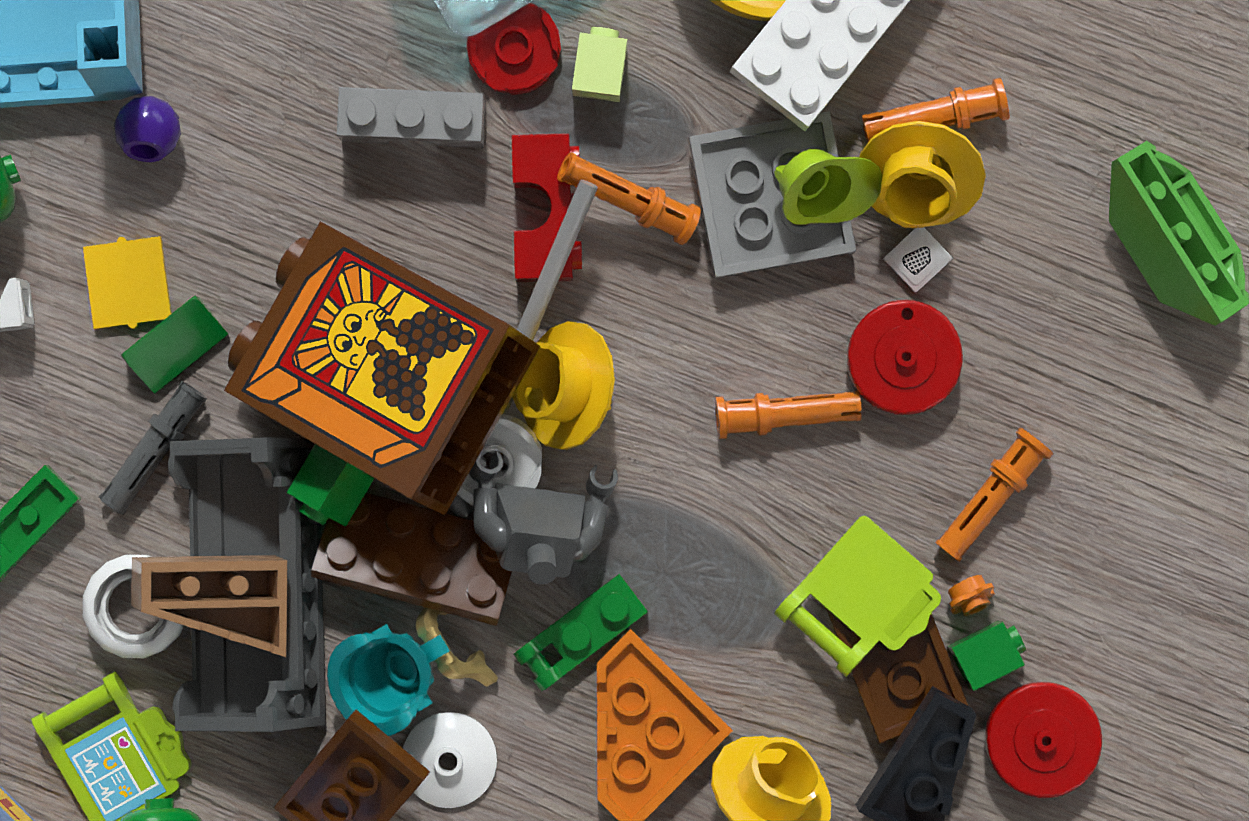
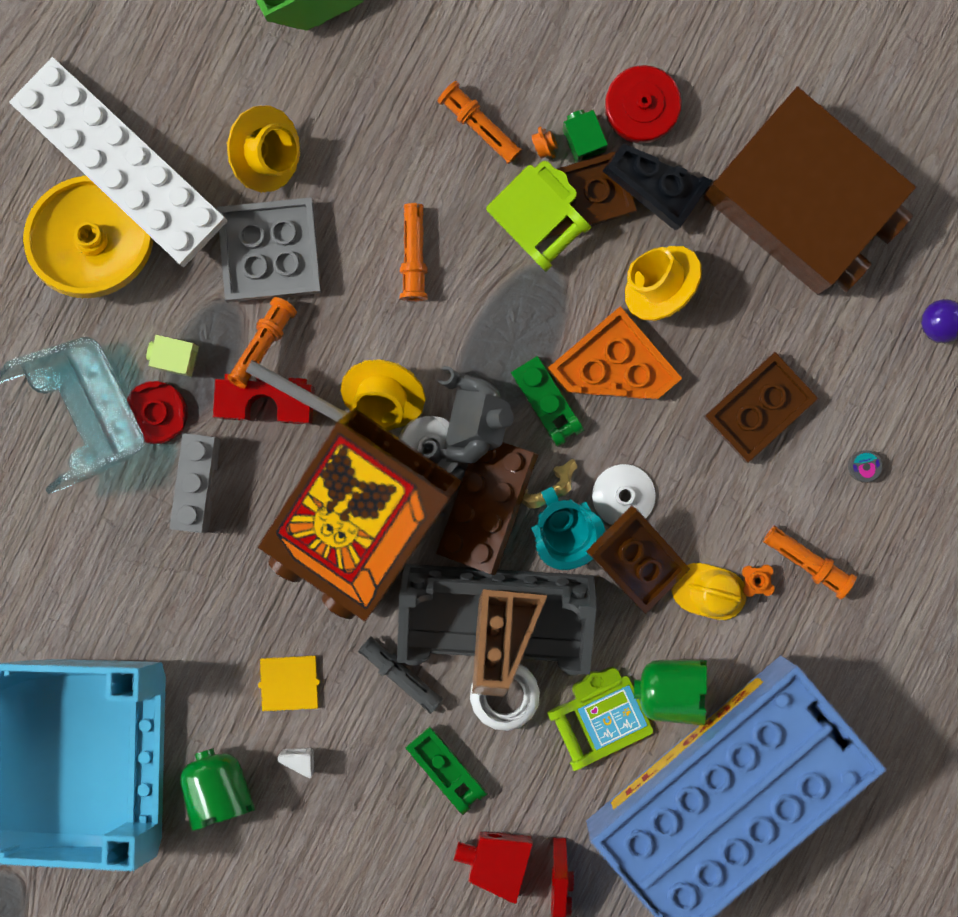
camera: 85 degrees left, 0 degrees up
dark purple piece [114,96,181,162] -> none
green slope [121,295,229,394] -> none
green brick [287,444,374,527] -> none
lime piece [774,149,882,225] -> none
red wheel [847,300,963,415] -> none
orange pin [862,78,1010,143] -> none
white slope [883,227,953,293] -> none

